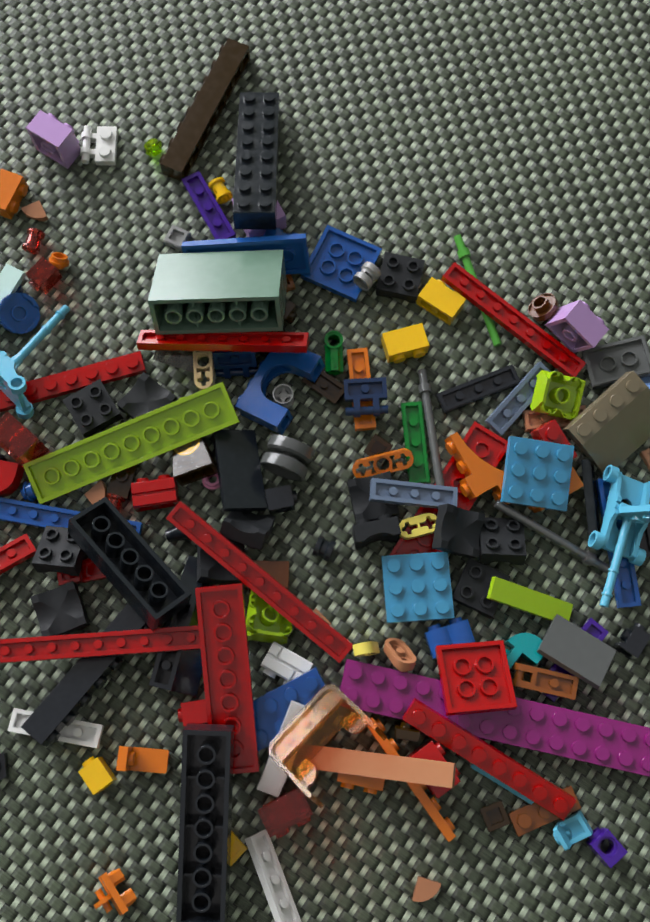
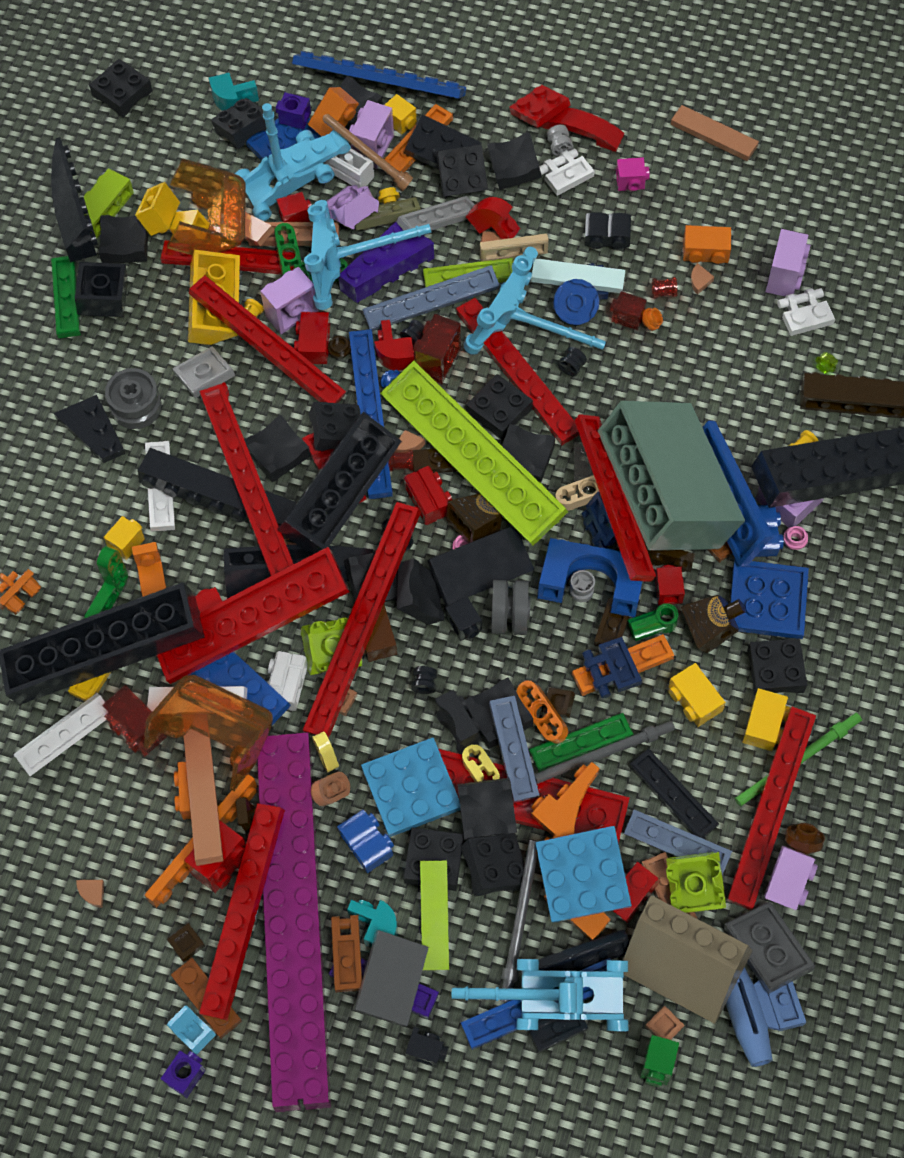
camera: 75 degrees right, 10 degrees down
light grey tile [163,224,191,252] -> none
dark purple plate [181,171,236,240] -> none
light grey wheel [353,261,381,291] -> none
red plate [435,640,517,716] -> none
none -> green beam [83,546,128,619]
none -> black wheel [558,347,587,376]
none -> red brick [654,565,685,605]
none -> dark brown torso [681,595,746,653]
none -> bright pink plate [783,526,808,550]

